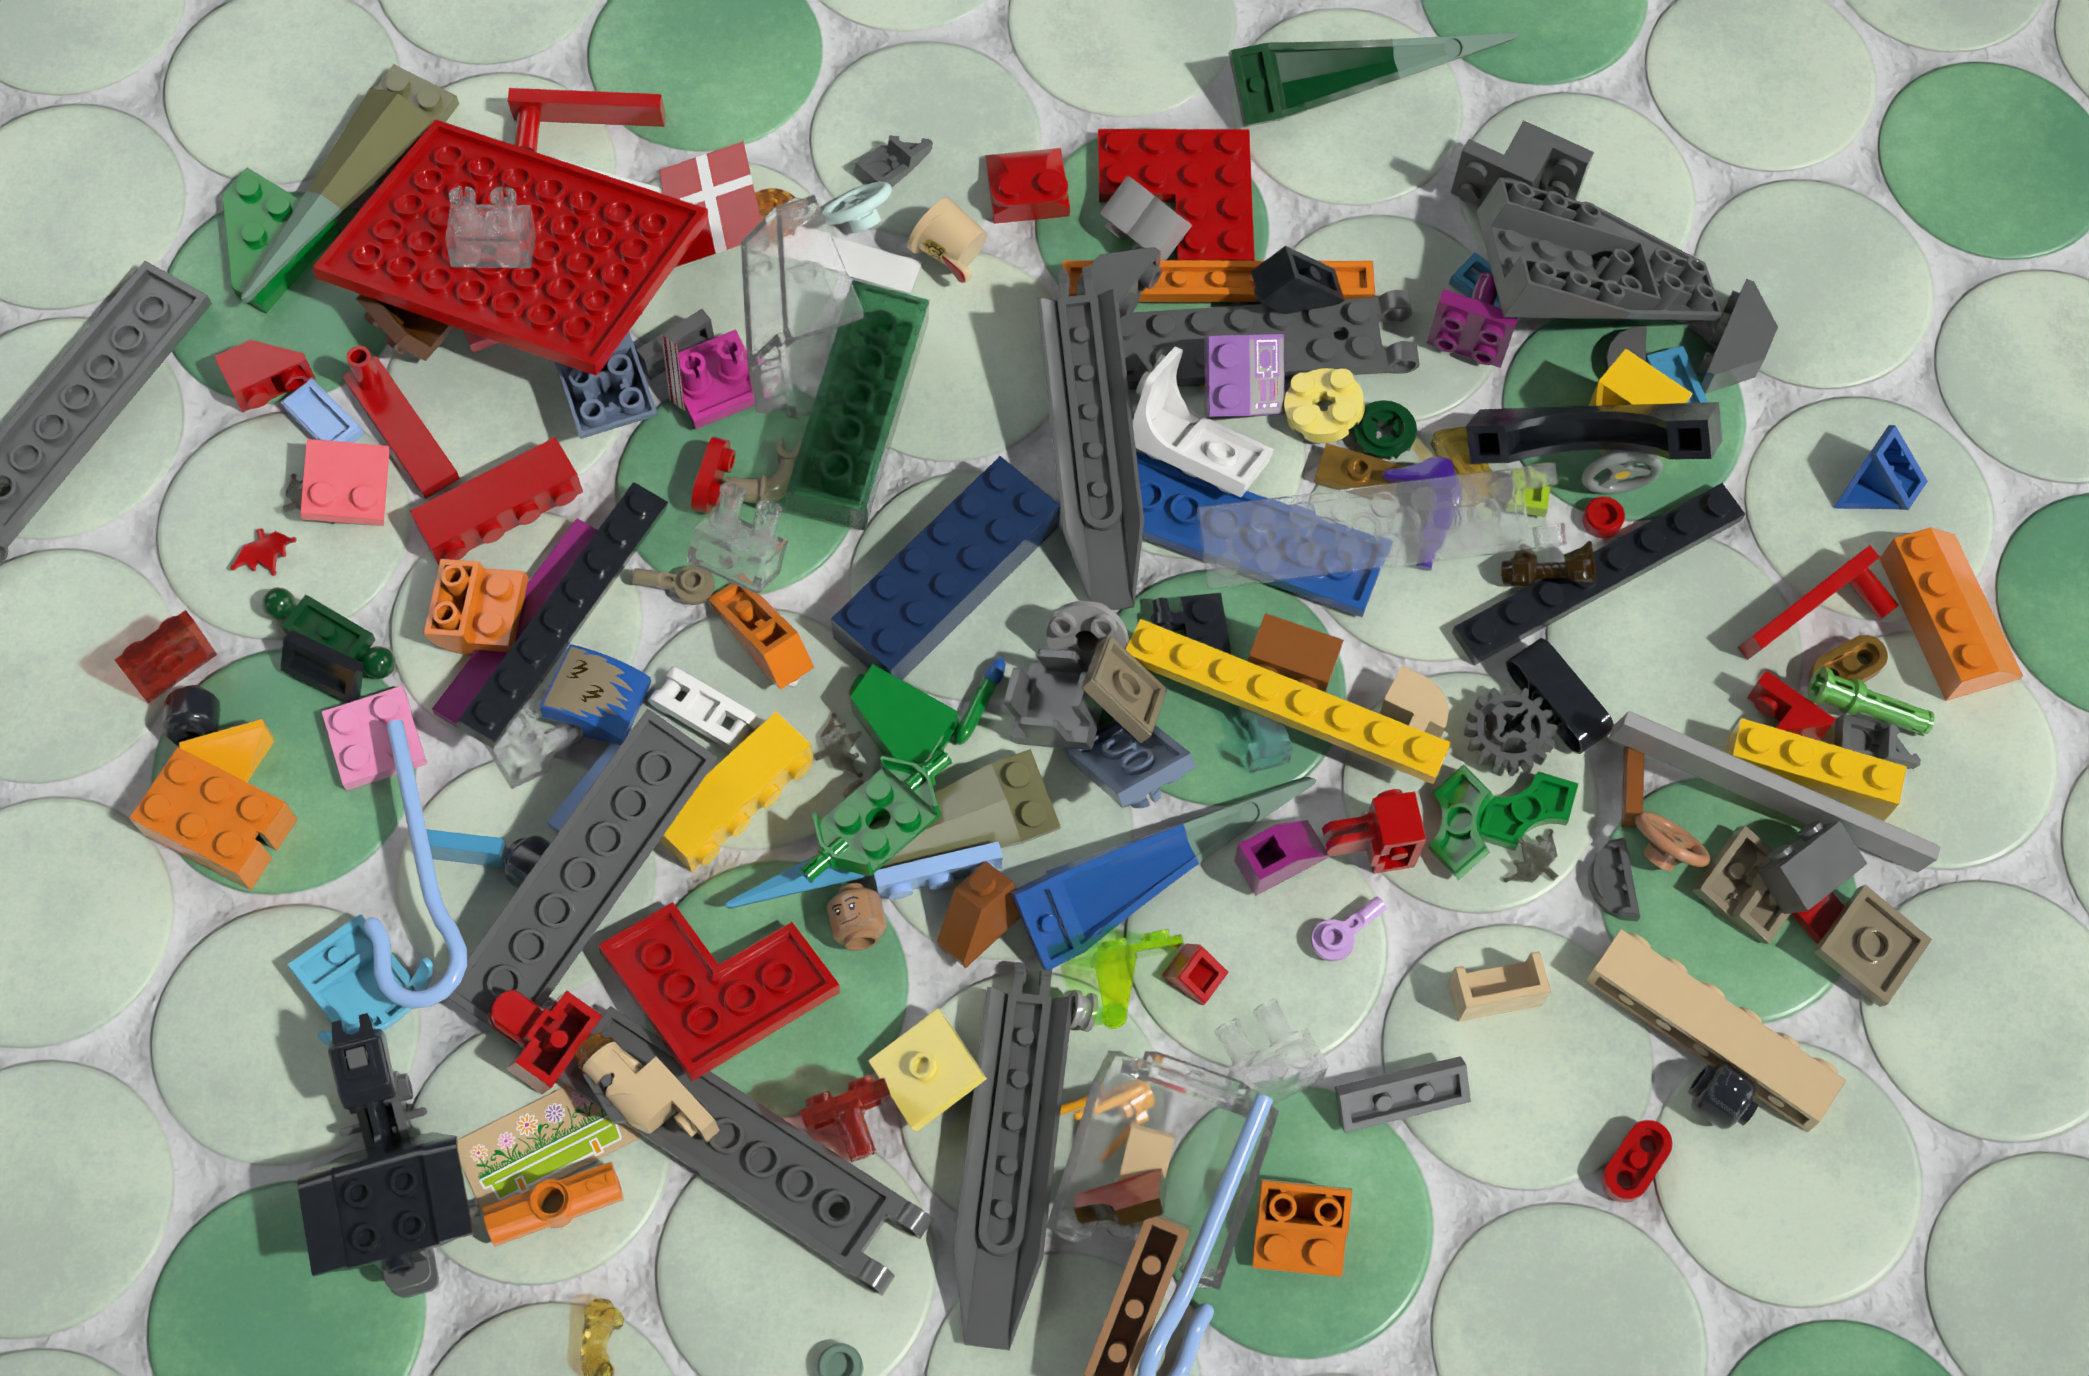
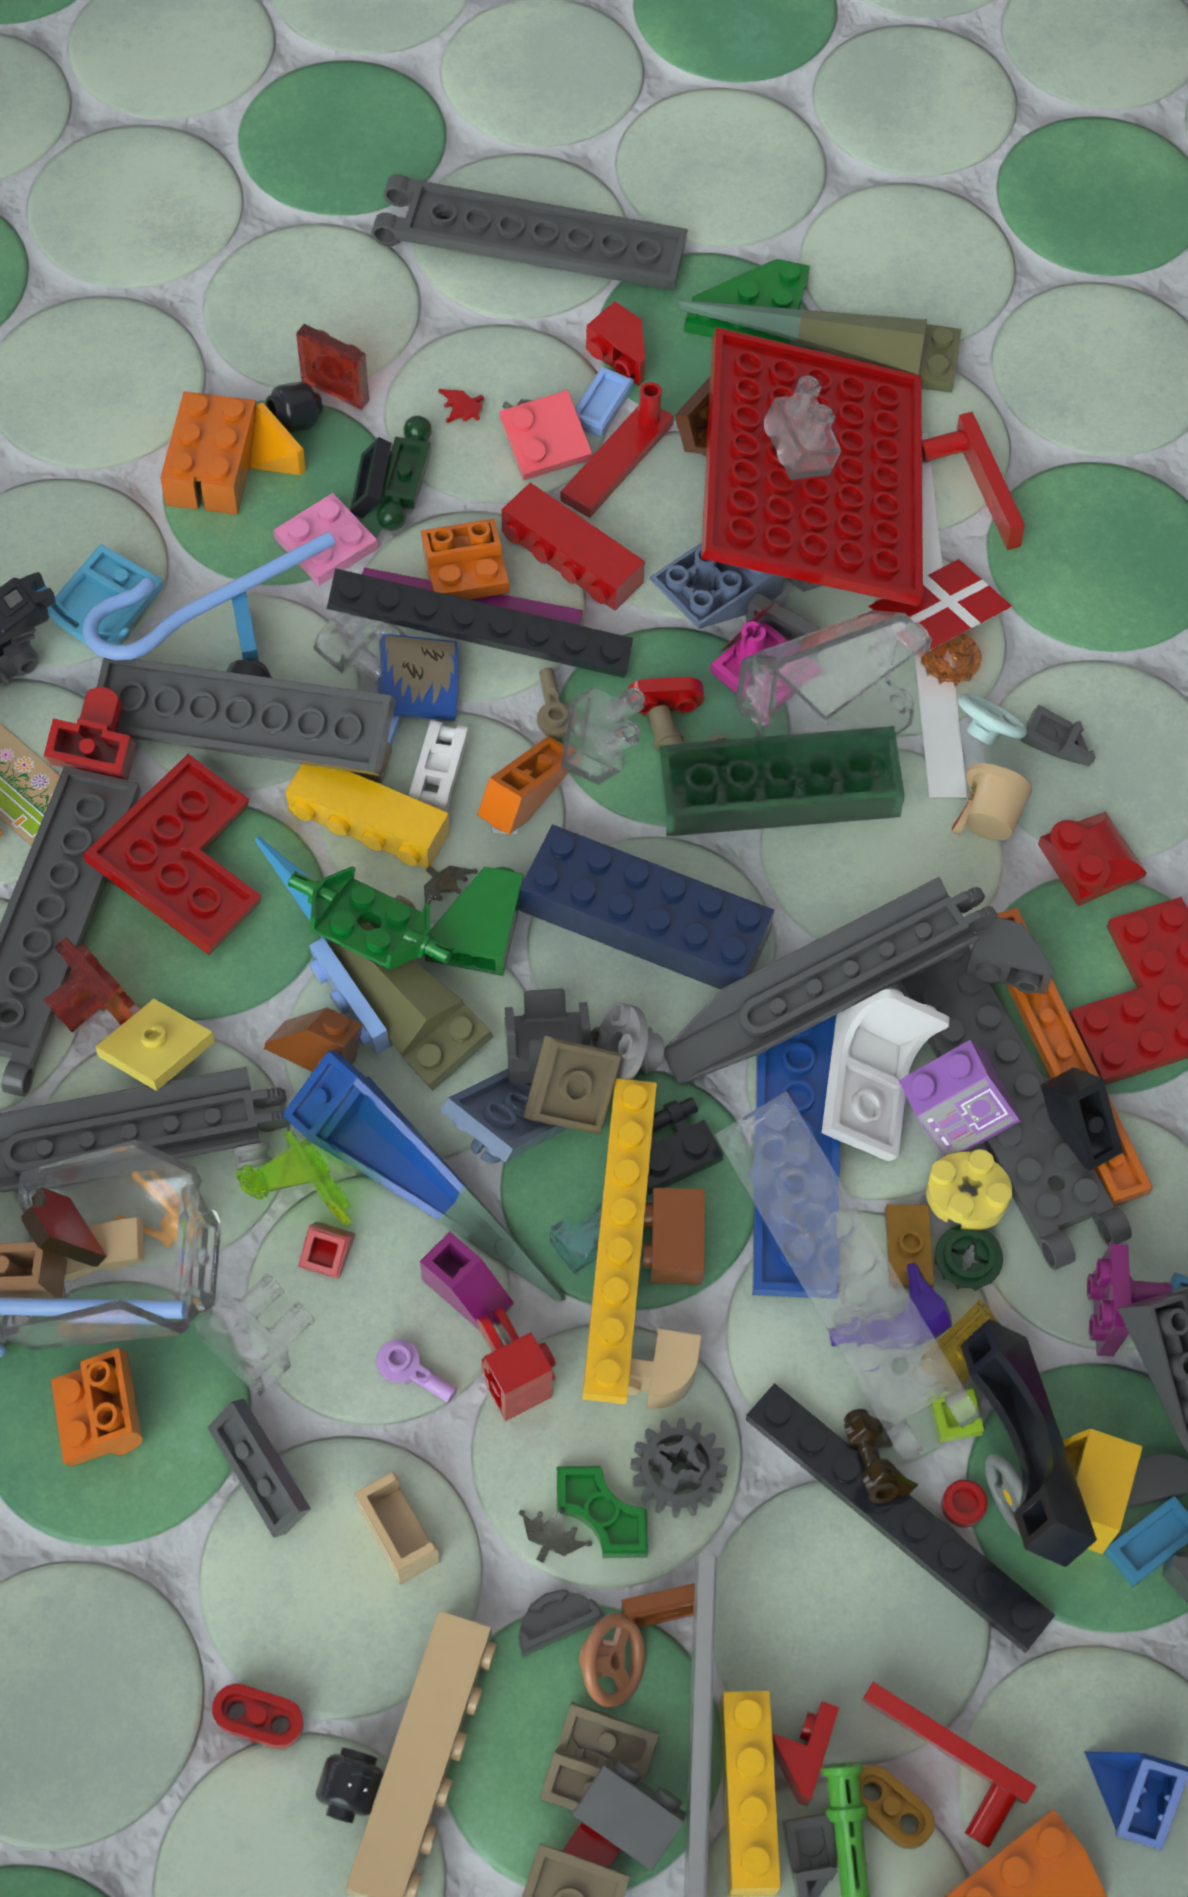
camera: 70 degrees right, 5 degrees down
tan plate [575,1032,720,1143] -> none
medium nougat head [826,883,887,951] -> none
green piece [955,657,1006,745] -> none
light grey brick [1100,176,1192,260] -> none
green tile [1428,764,1494,881] -> none
black beam [1506,638,1614,754] -> none

